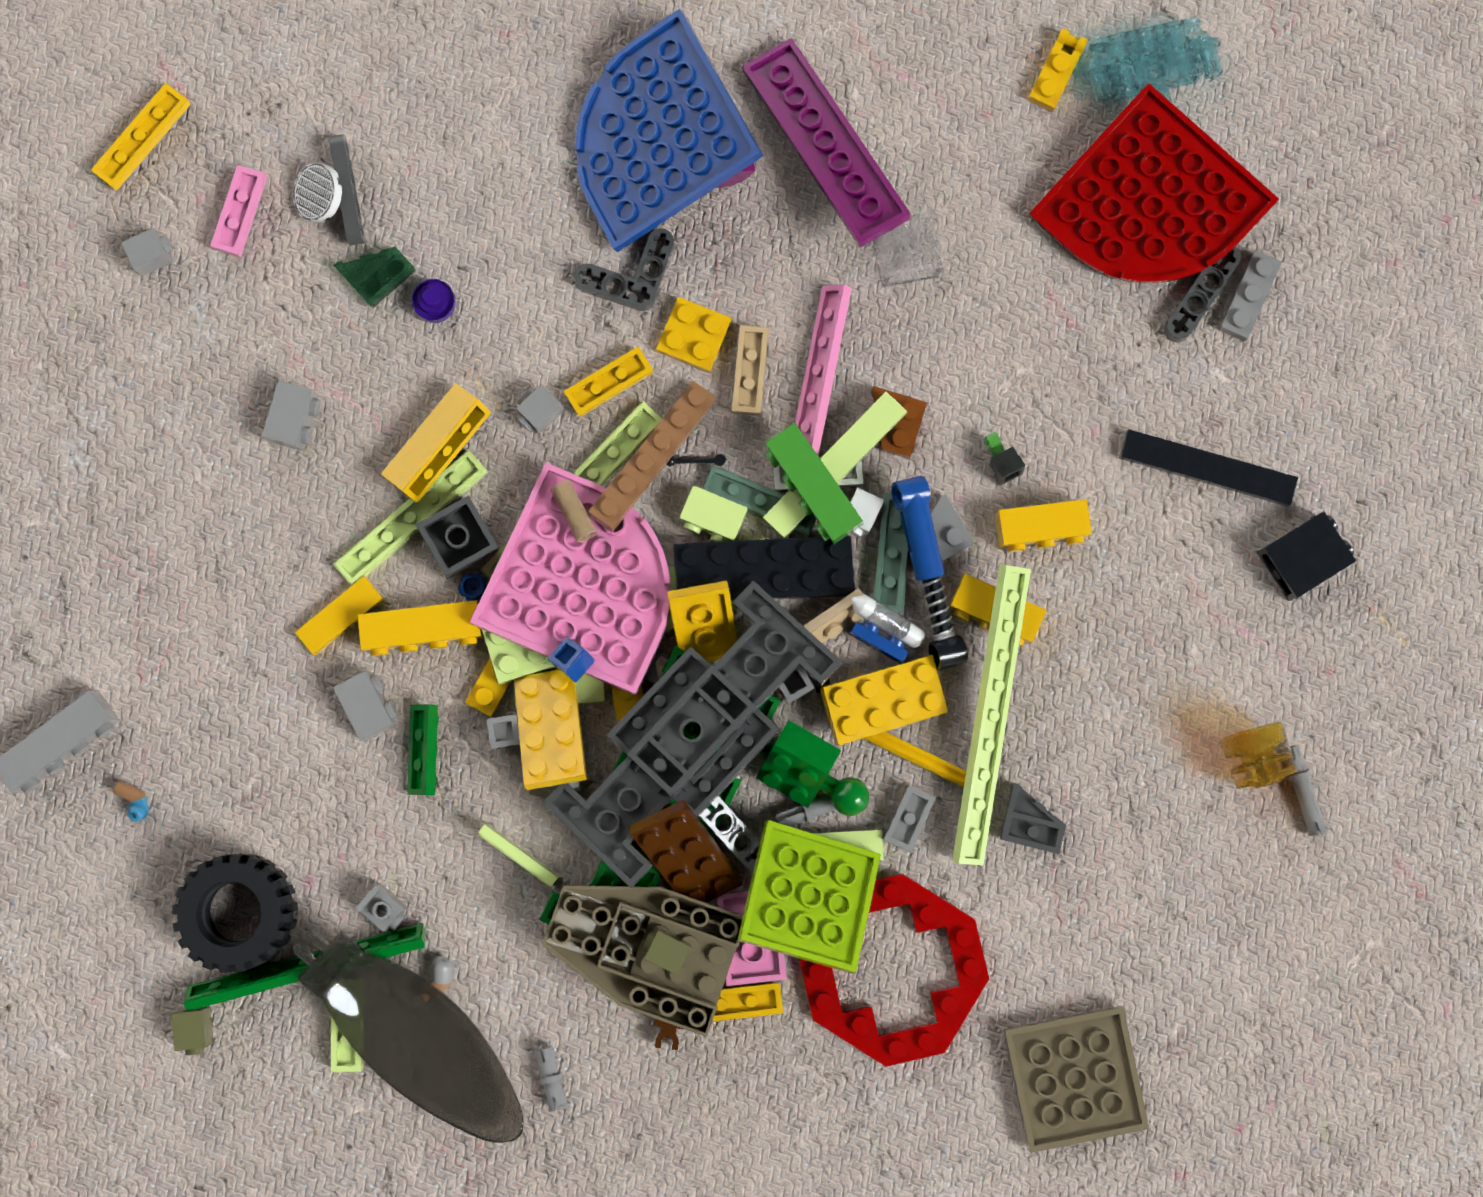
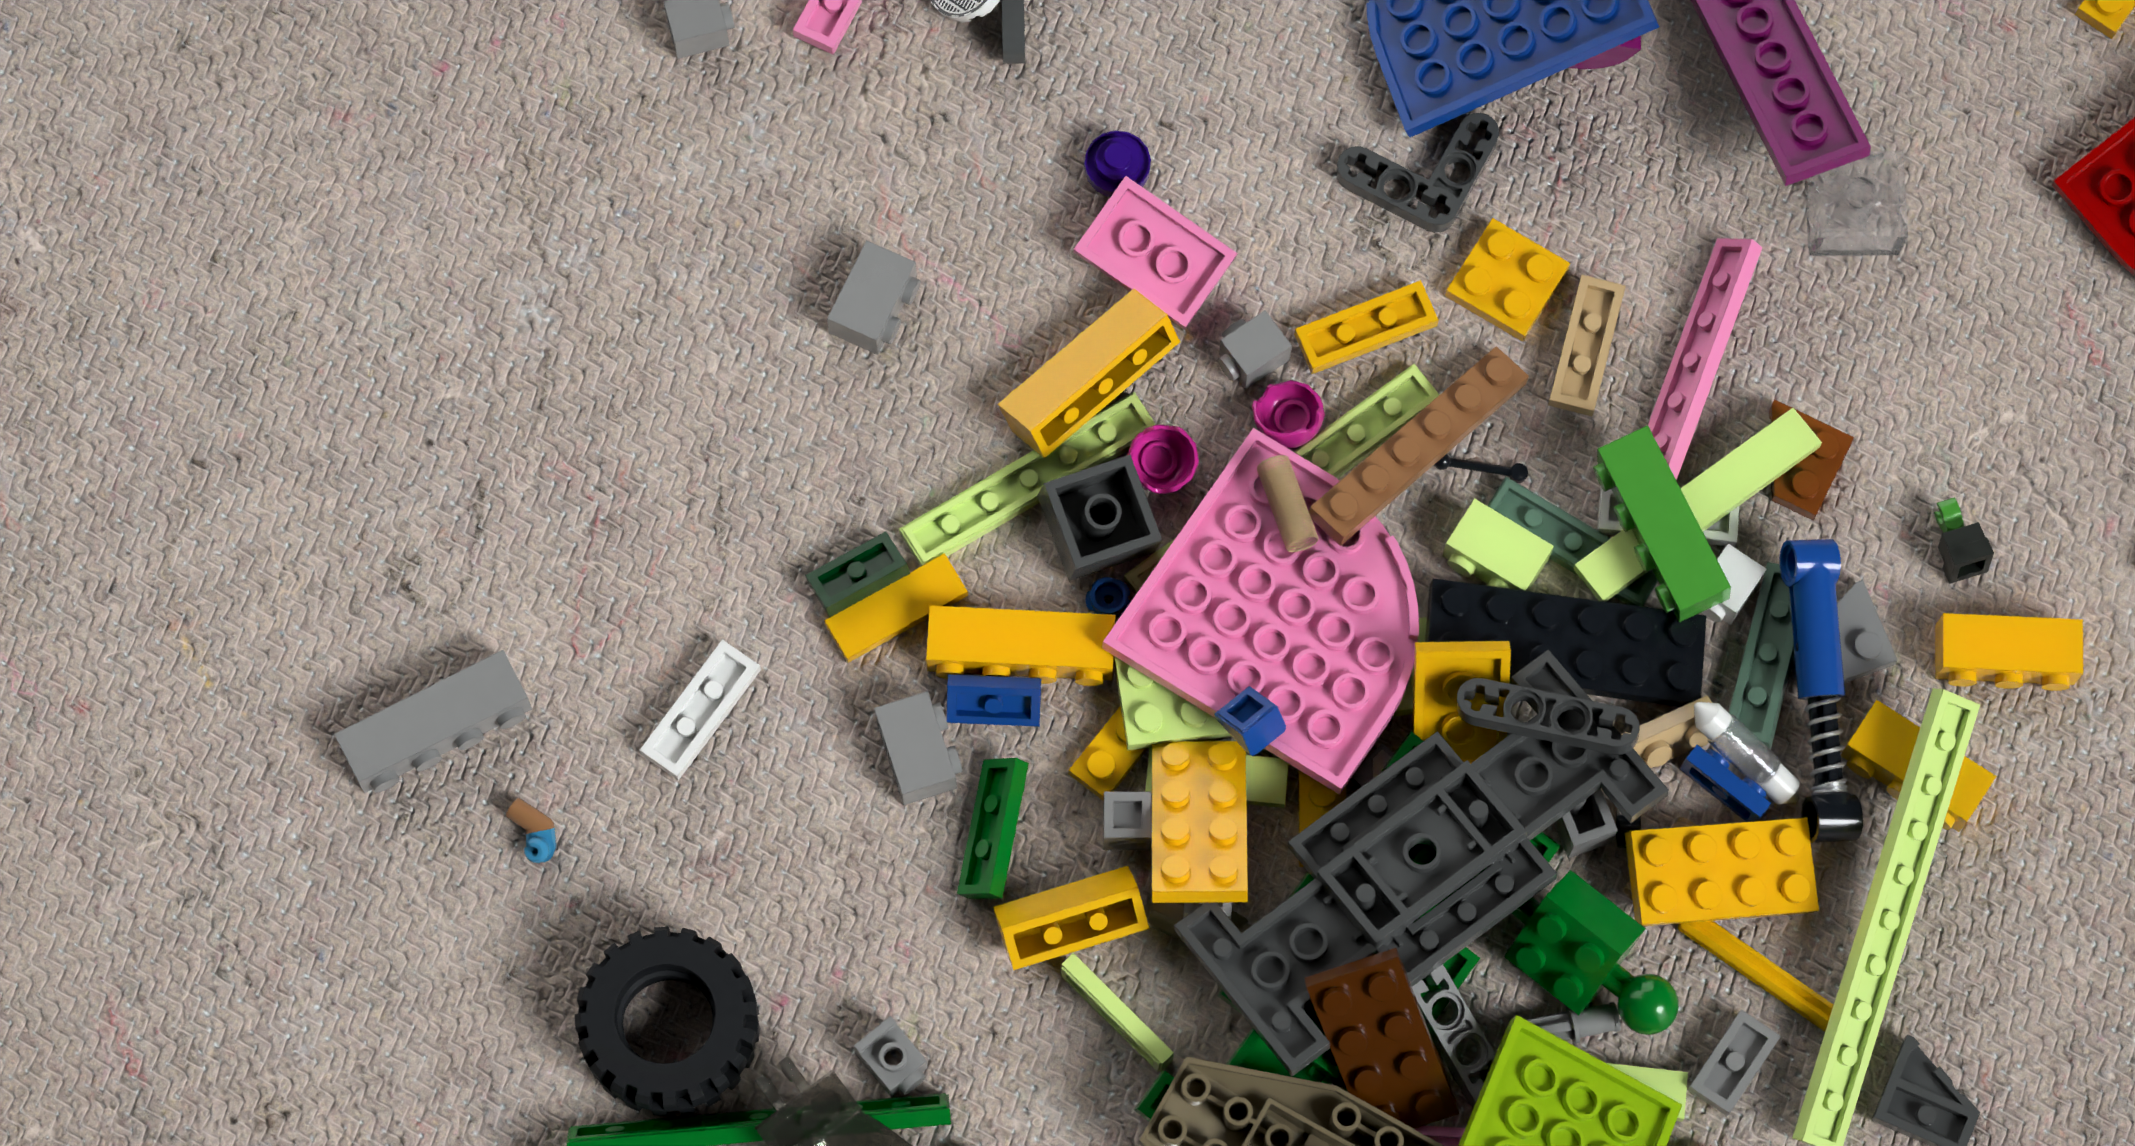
camera: 15 degrees right, 10 degrees down
clear green wing [333,247,416,309] -> none
none -> white plate [639,639,761,781]
none -> dark green plate [805,531,910,618]
none -> blue plate [947,674,1041,727]
none -> yellow brick [993,866,1150,970]
none -> bright pink plate [1073,176,1238,329]
none -> dark pink hair [1127,425,1199,494]
none -> dark pink hair [1252,380,1325,448]
none -> dark grey beam [1457,678,1640,755]

